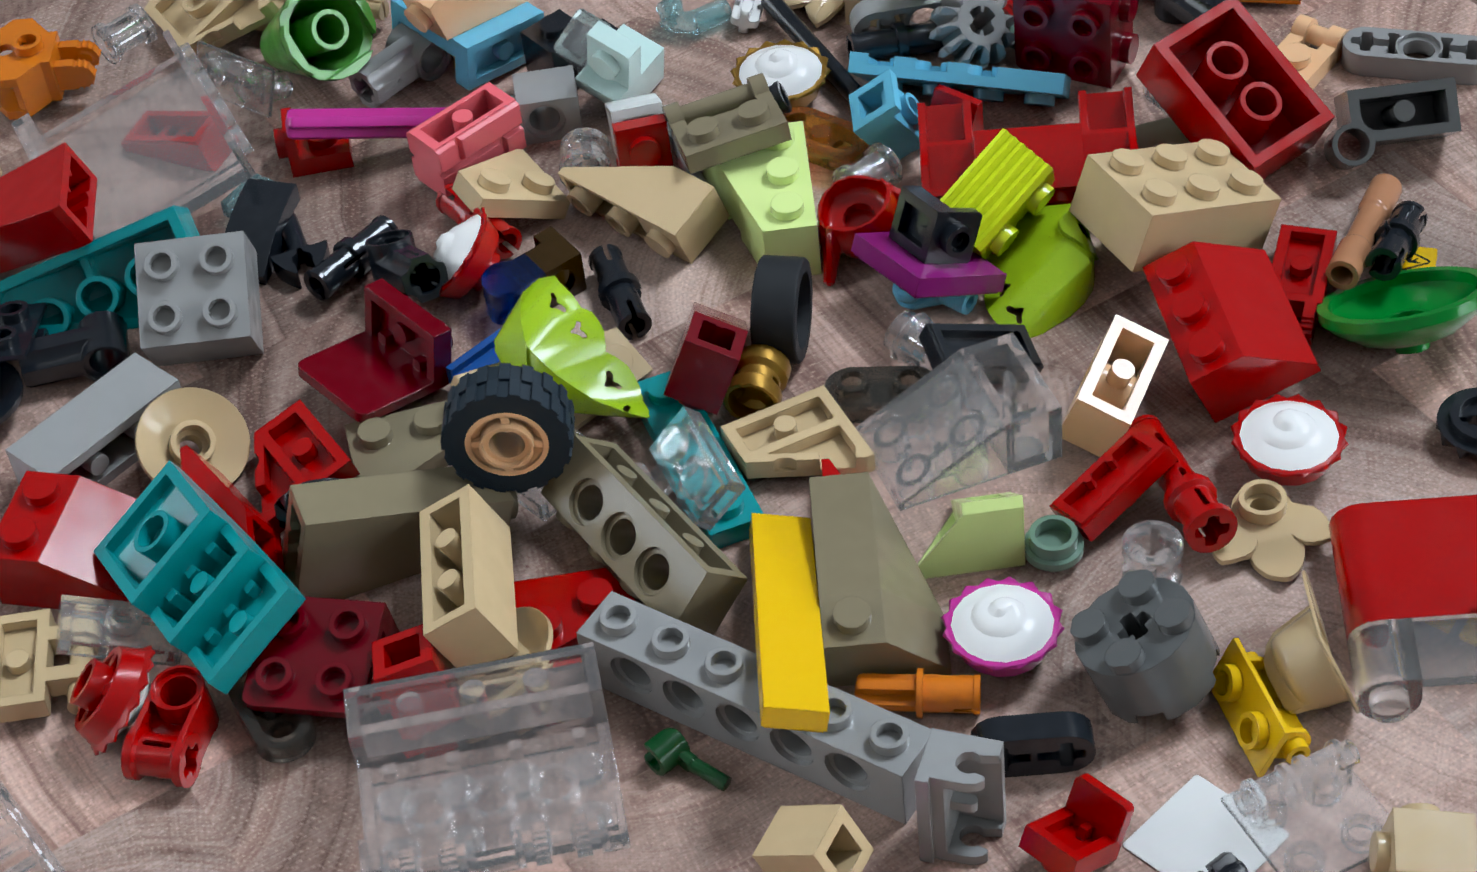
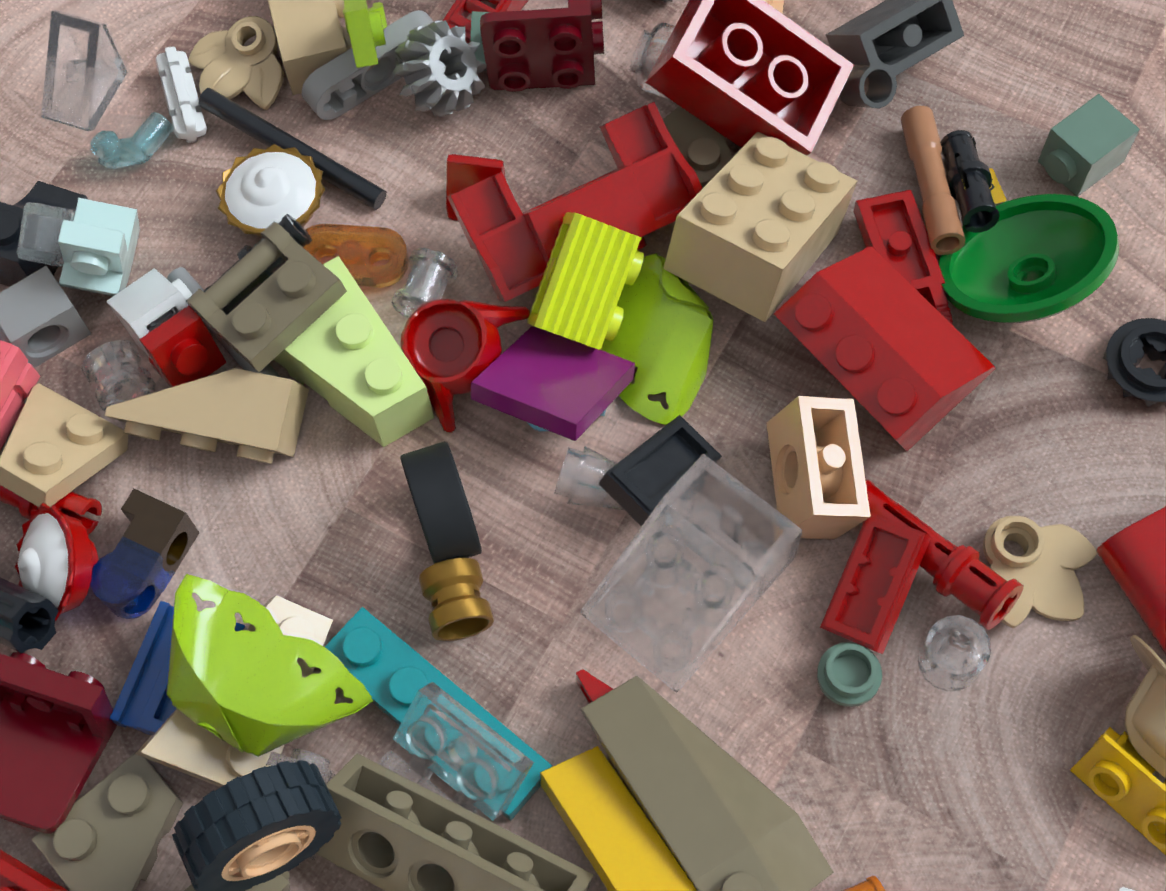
camera: 30 degrees left, 20 degrees up
black pin [588,244,652,340] -> none
dark red slope [663,302,748,415] -> none
tan wing [720,385,876,479] -> none
clear smoke plate [824,365,939,424] -> none
black pin [846,21,944,61] -> none
medium azure wing [848,51,1071,107] -> none
medium azure brick [848,69,920,164] -> none
black bracket [889,186,982,264] -> none
yellowish green slope [917,492,1025,579] -> none
white piece [941,577,1065,677] -> none
dark grey brick [1070,569,1220,723] -> none
white piece [1230,394,1349,486] -> none

